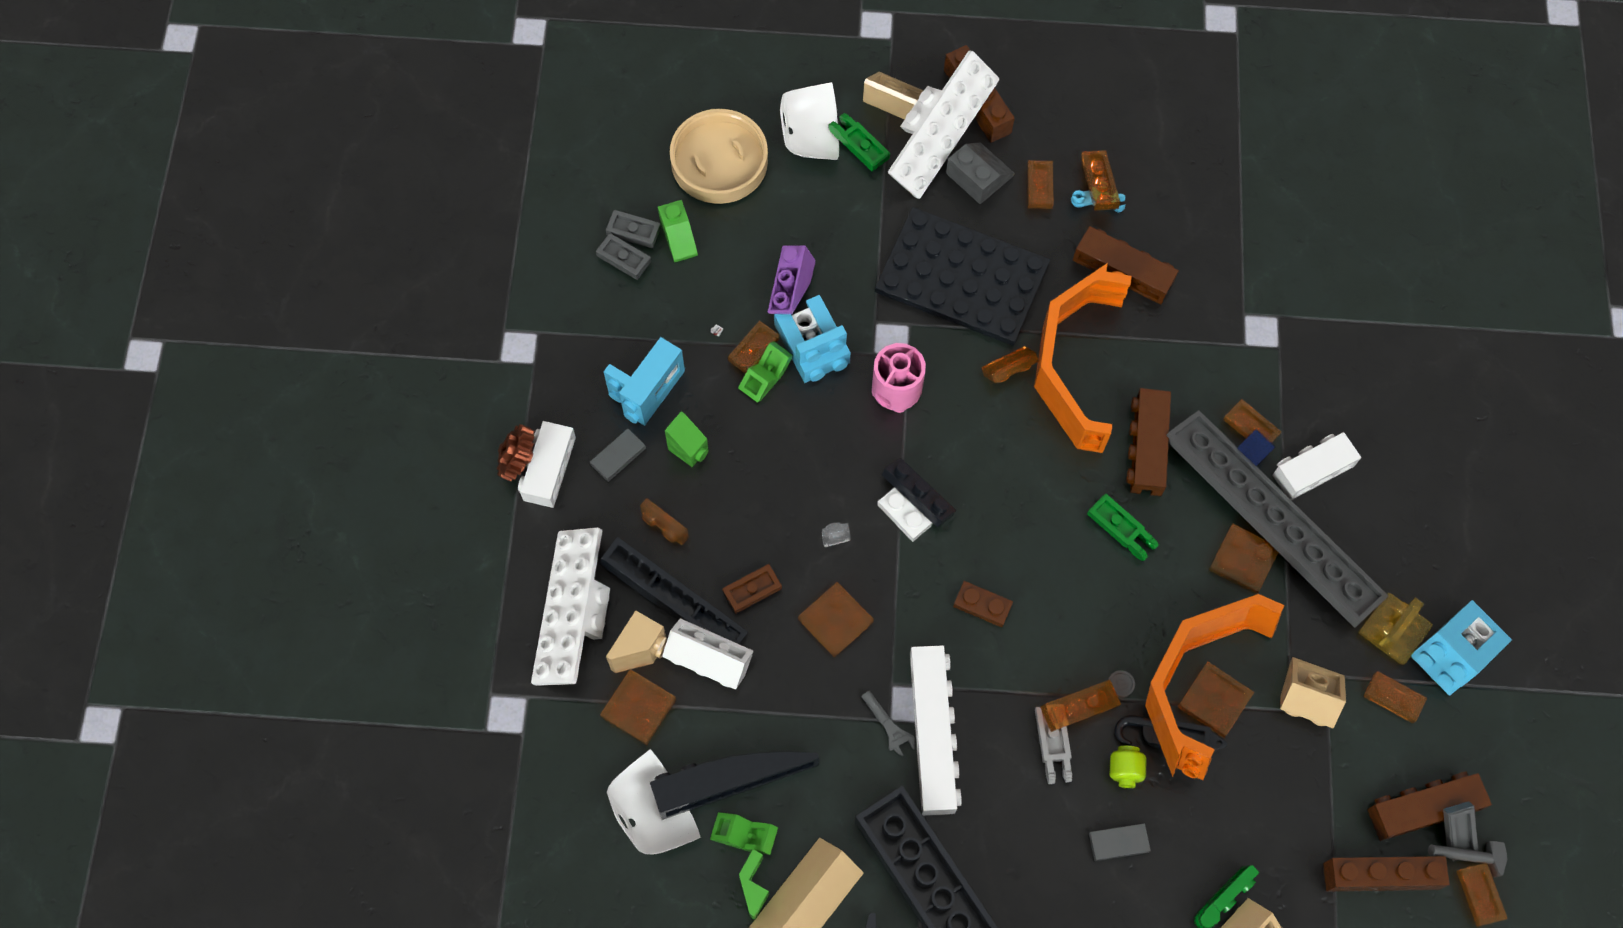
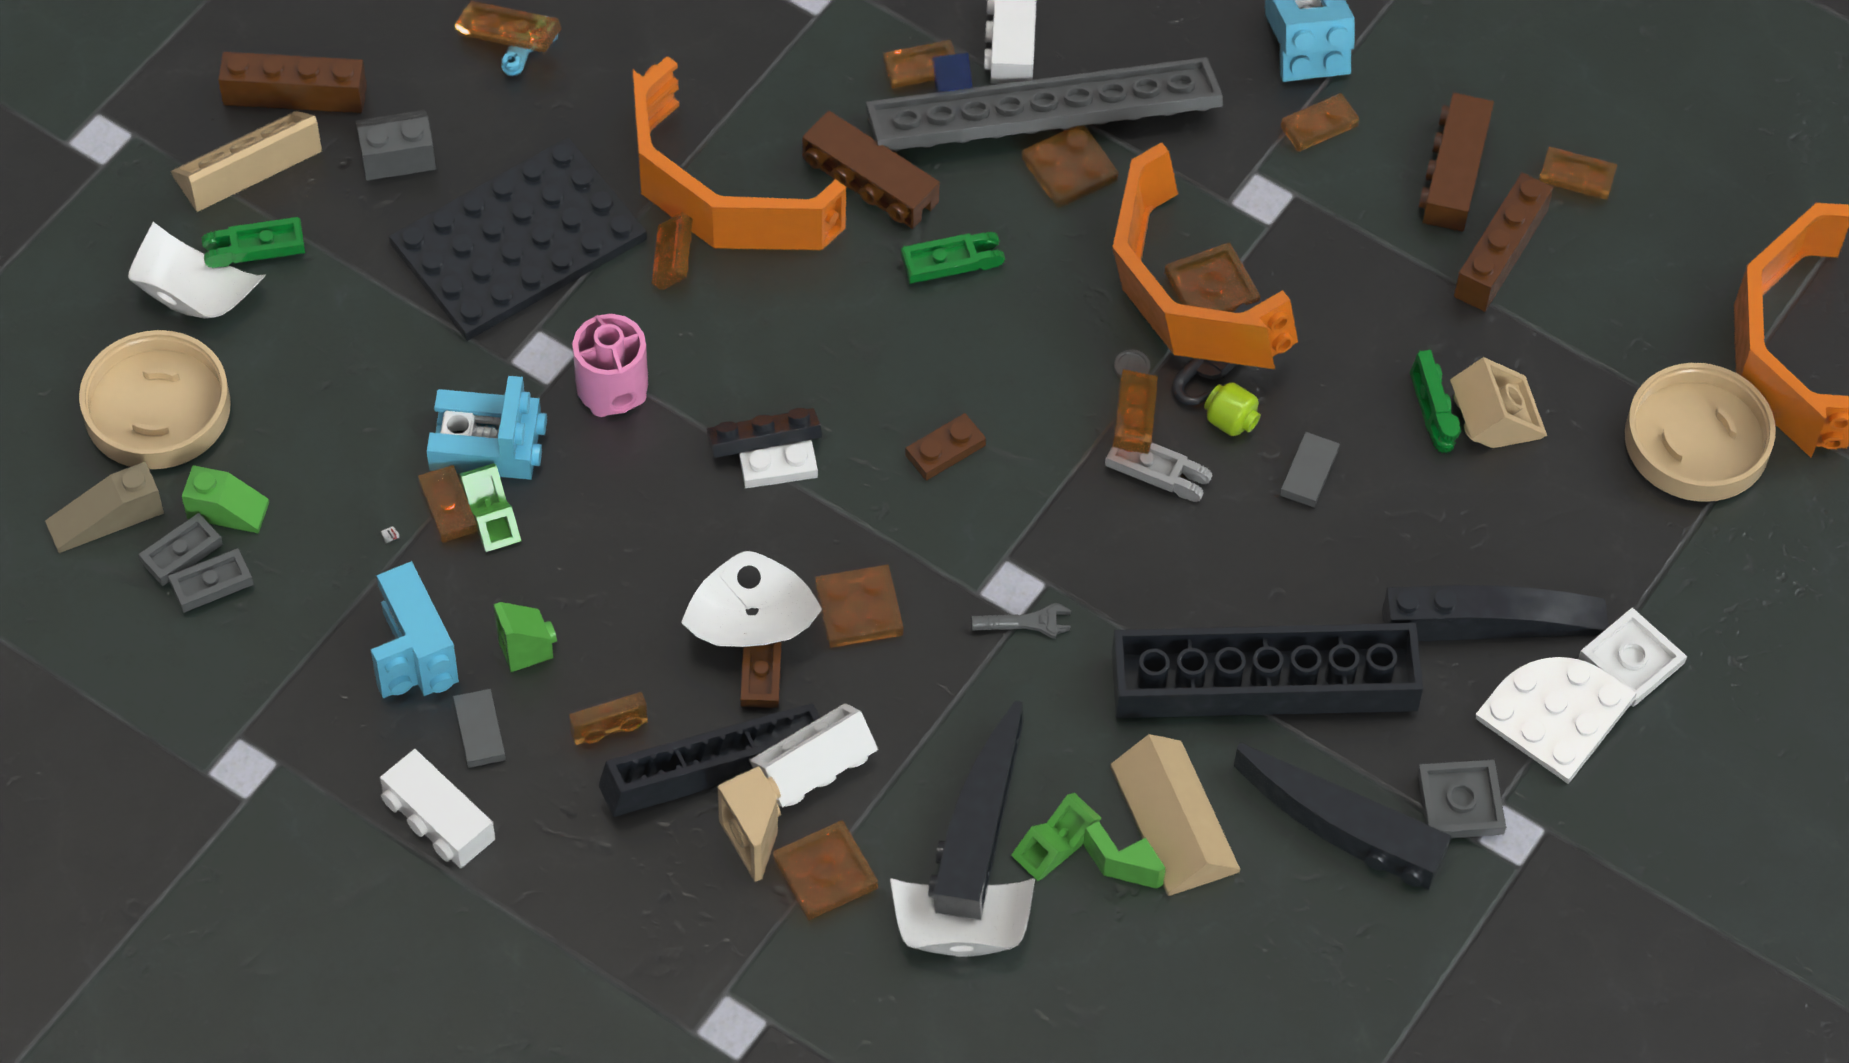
camera: 60 degrees left, 10 degrees down
copper gear [497,424,535,481] -> none
white bracket [531,527,610,686] -> none
medium lavender slope [768,246,815,314] -> none
clear plate [822,522,850,547] -> none
white bracket [888,51,999,199] -> none
white brick [910,646,961,816] -> none
clear orange plate [1027,160,1054,209] -> none
reddish brown brick [1073,226,1179,305] -> none
tan slope [1280,657,1346,728] -> none
clear yellow bracket [1359,593,1433,665] -> none
dark grey piece [1428,841,1507,877] -> none
dark grey tile [1443,801,1478,861] -> none
none -> dark tan slope [45,462,164,553]
none -> white piece [681,551,822,647]

